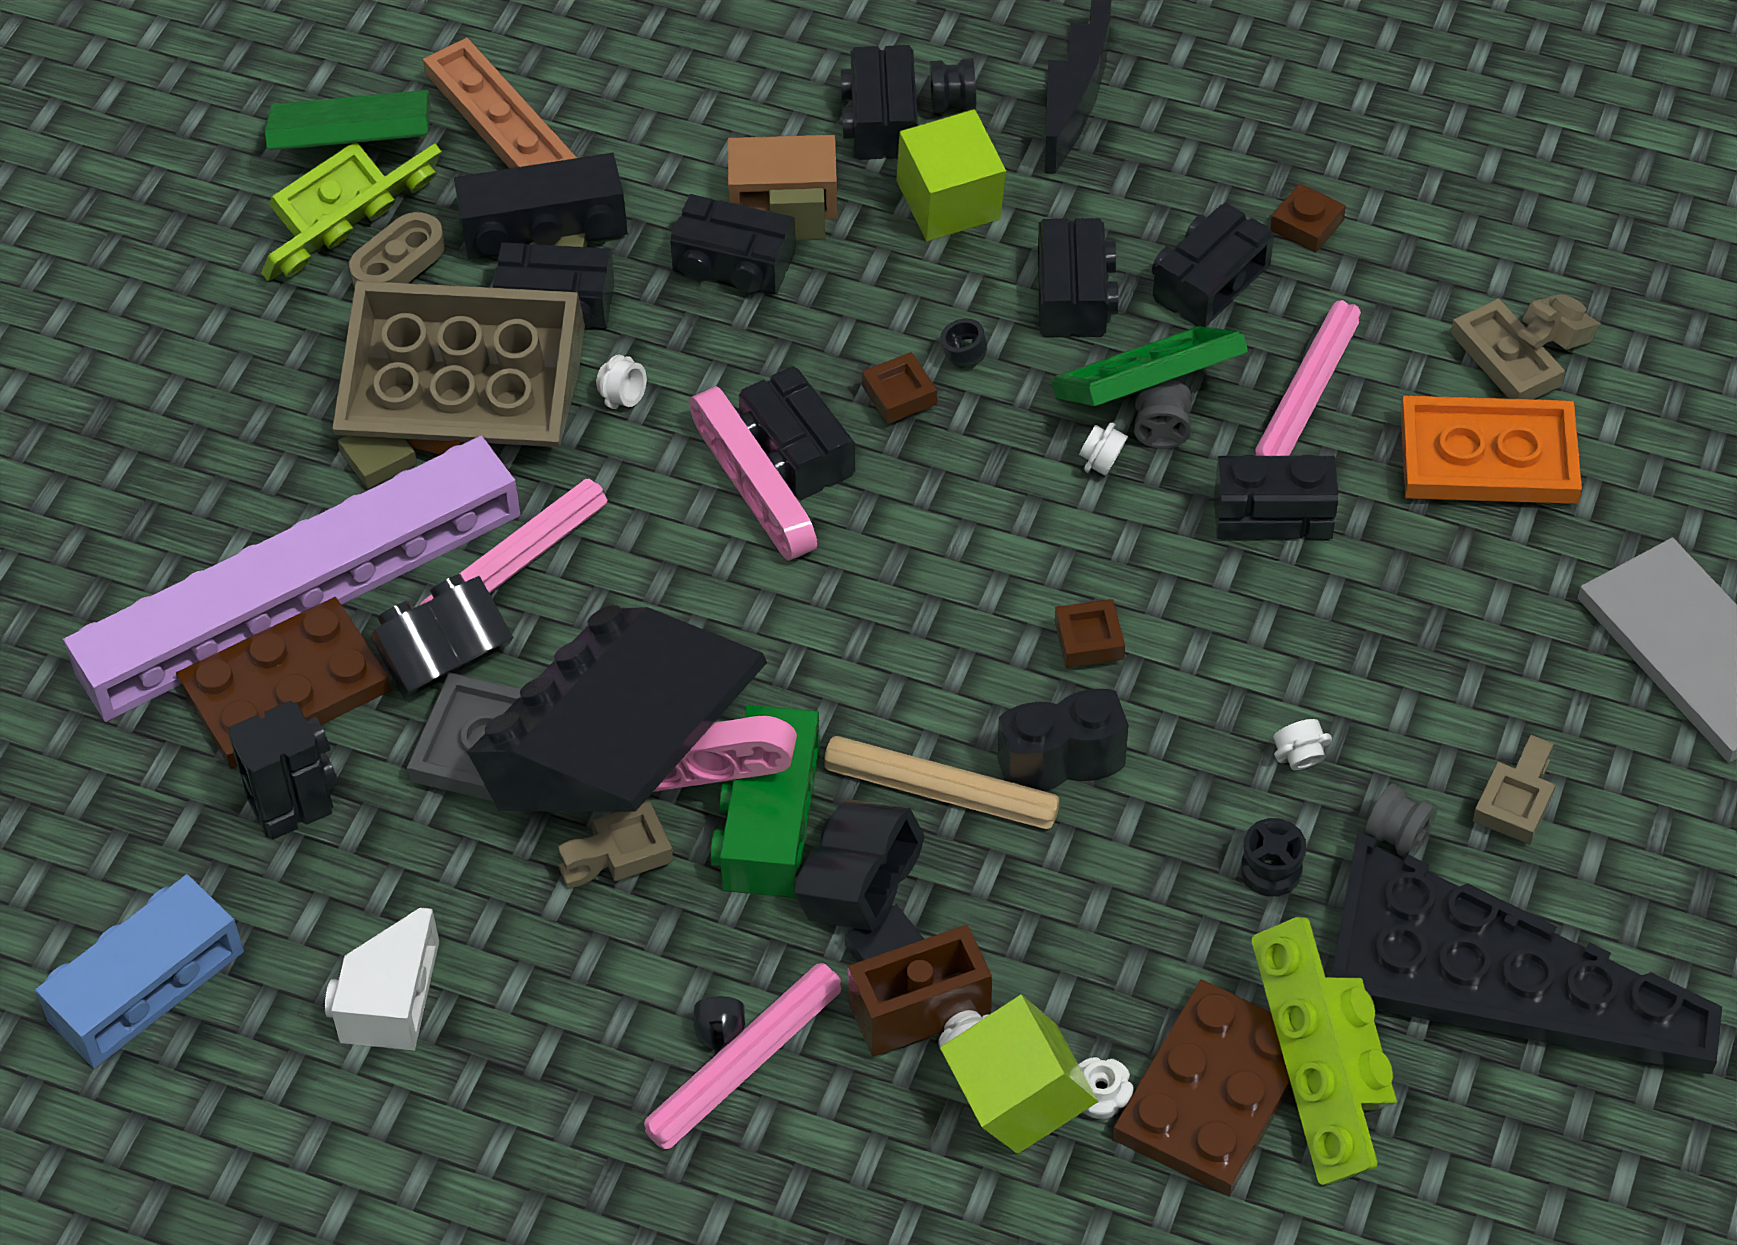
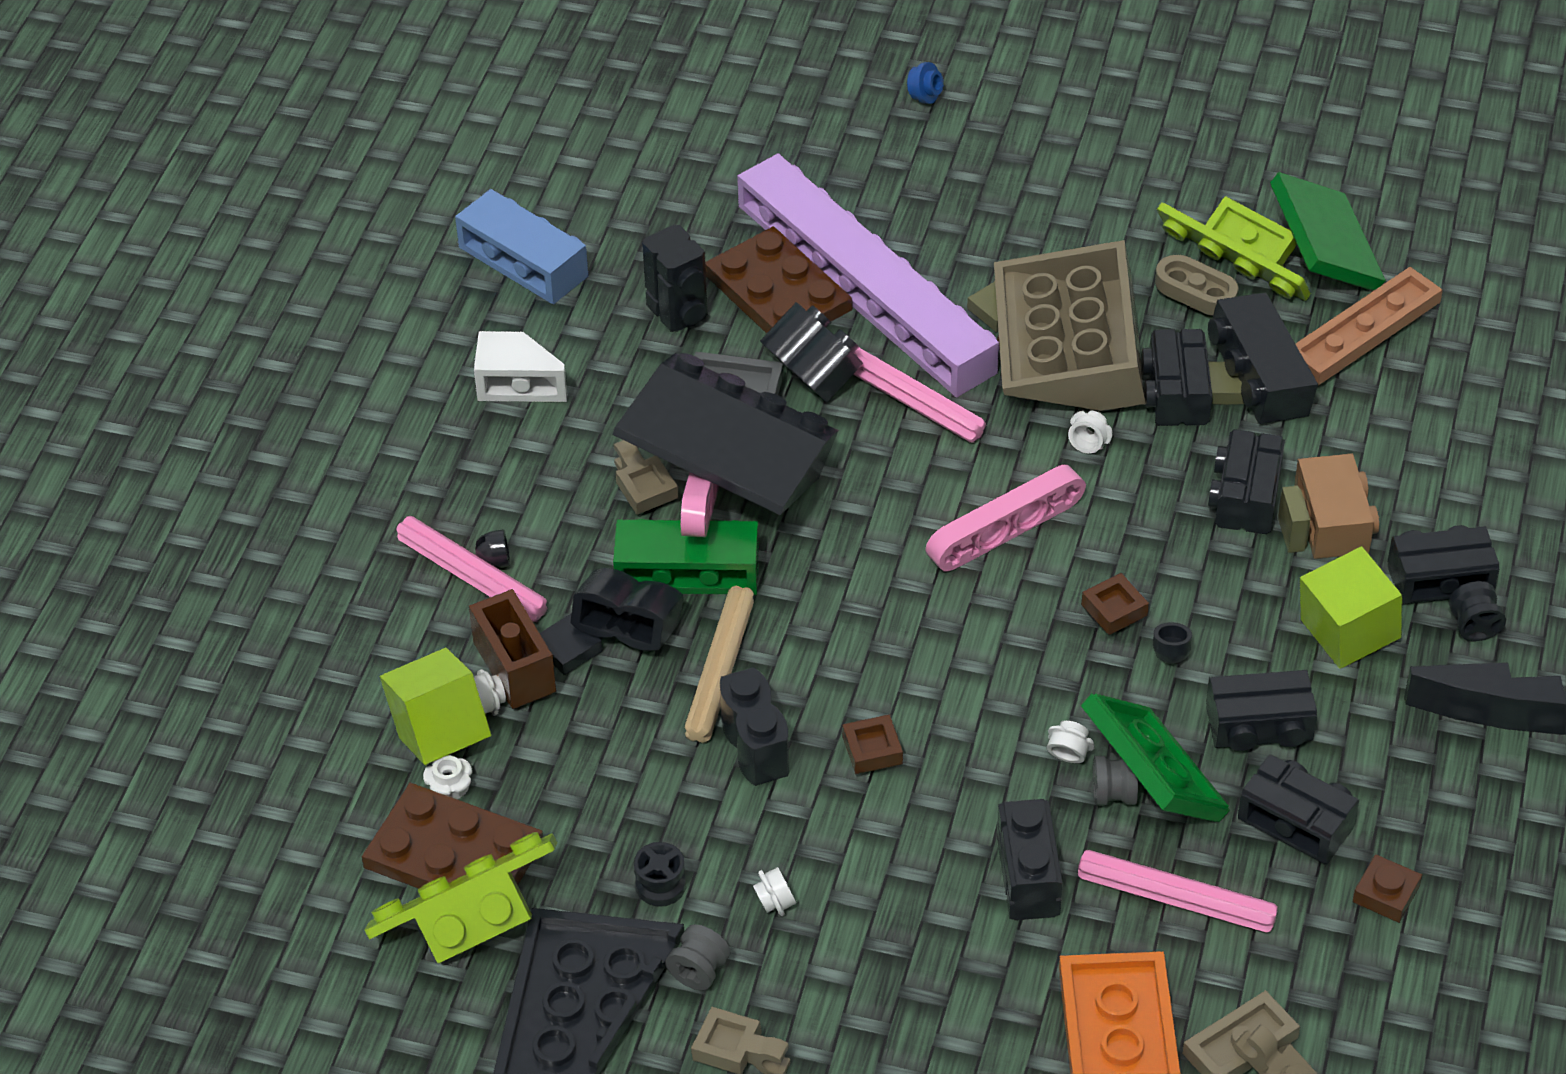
camera: 85 degrees right, 5 degrees down
black brick [739,366,856,501] -> none

